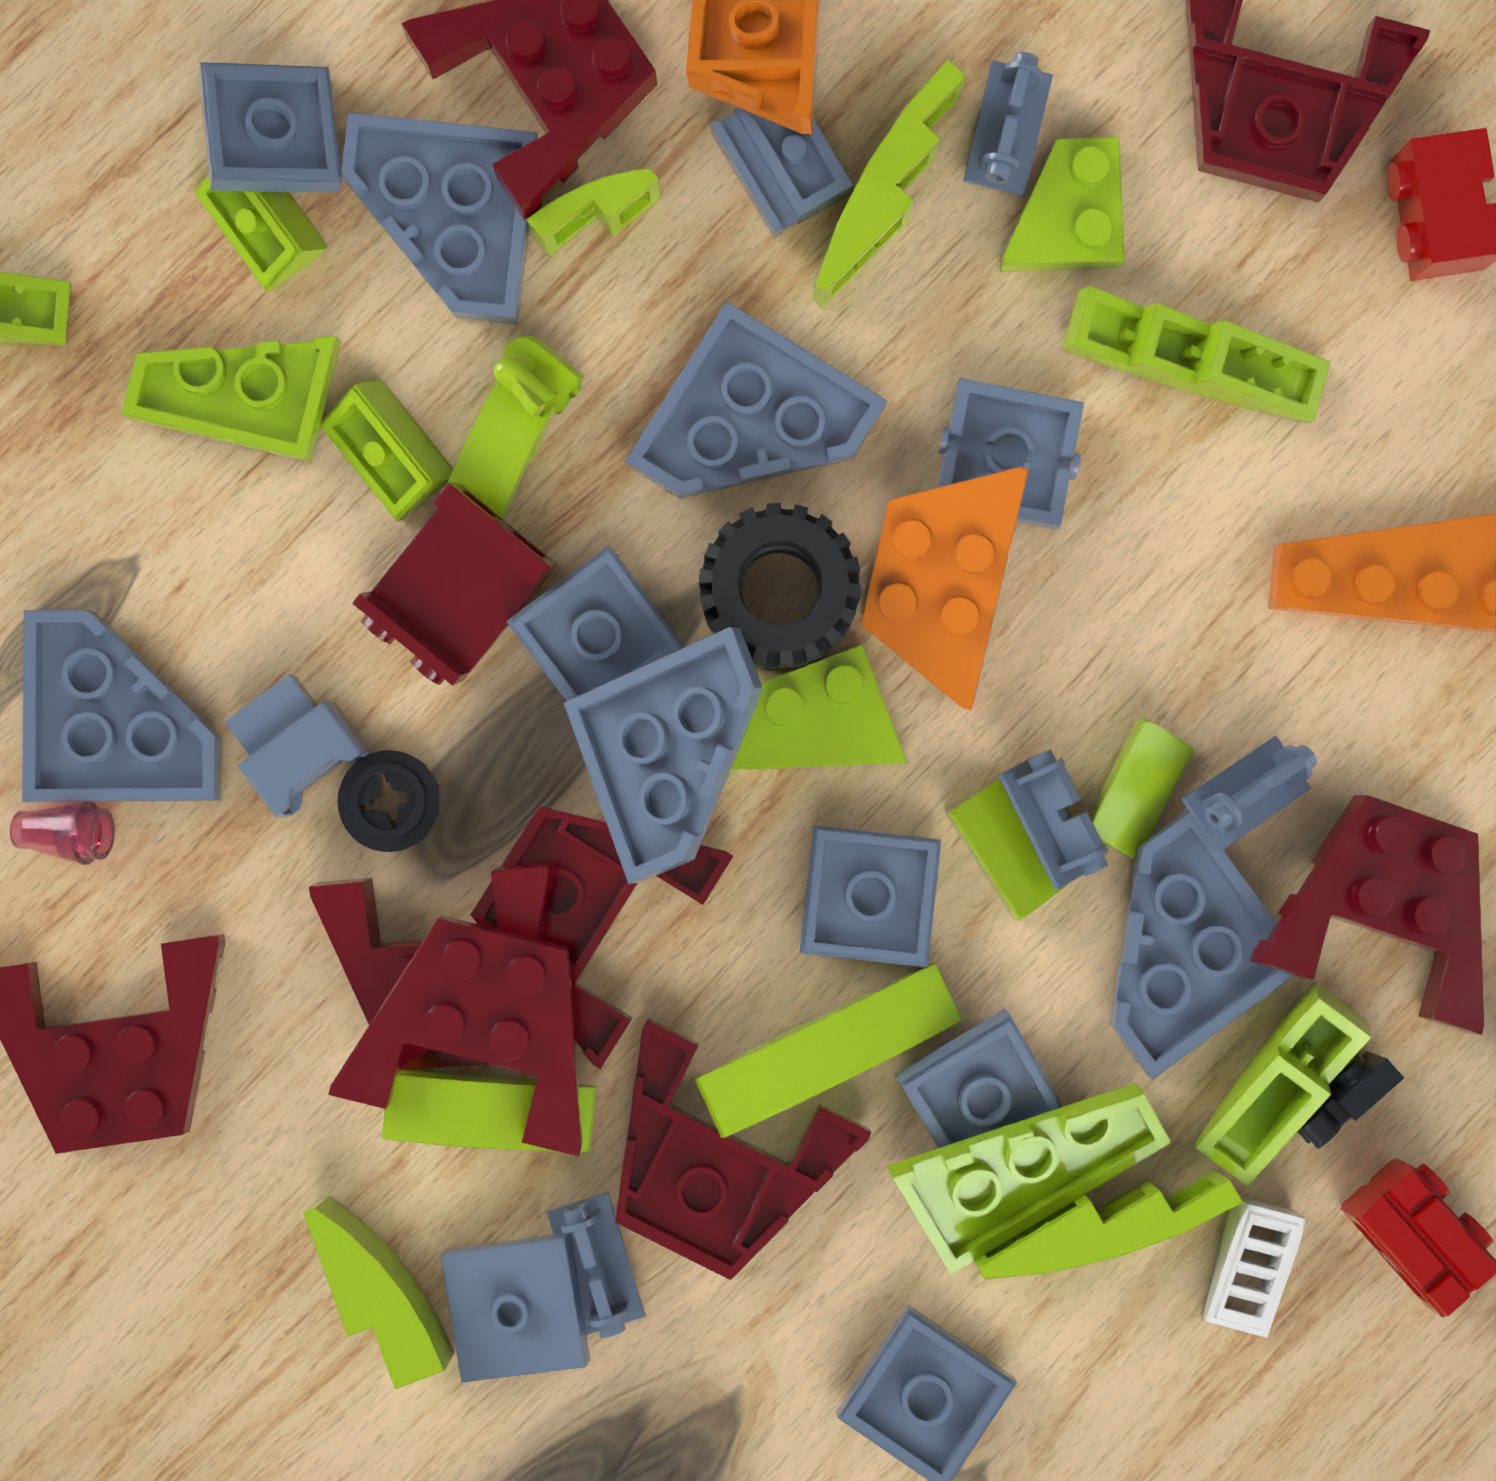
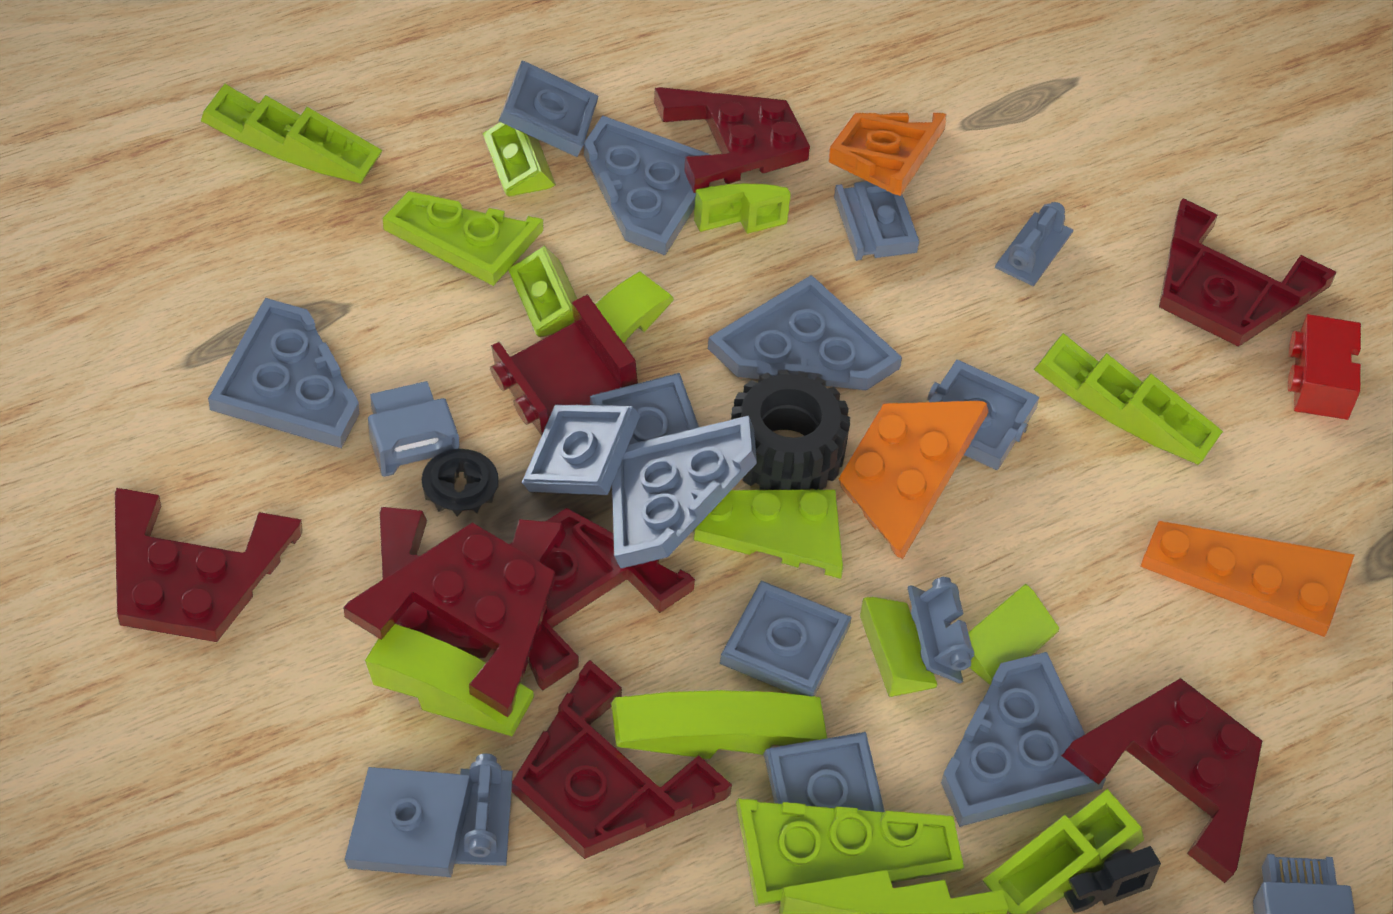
camera: 15 degrees right, 35 degrees down
clear pink cone [10,802,115,865] -> none
lime slope [303,1196,454,1390] -> none
lime piece [493,335,584,417] -> none
lime slope [813,59,966,309] -> none
lime wing [1000,137,1125,272] -> none
sand blue hinge [1182,735,1317,853] -> none
none -> sand blue plate [521,405,640,495]

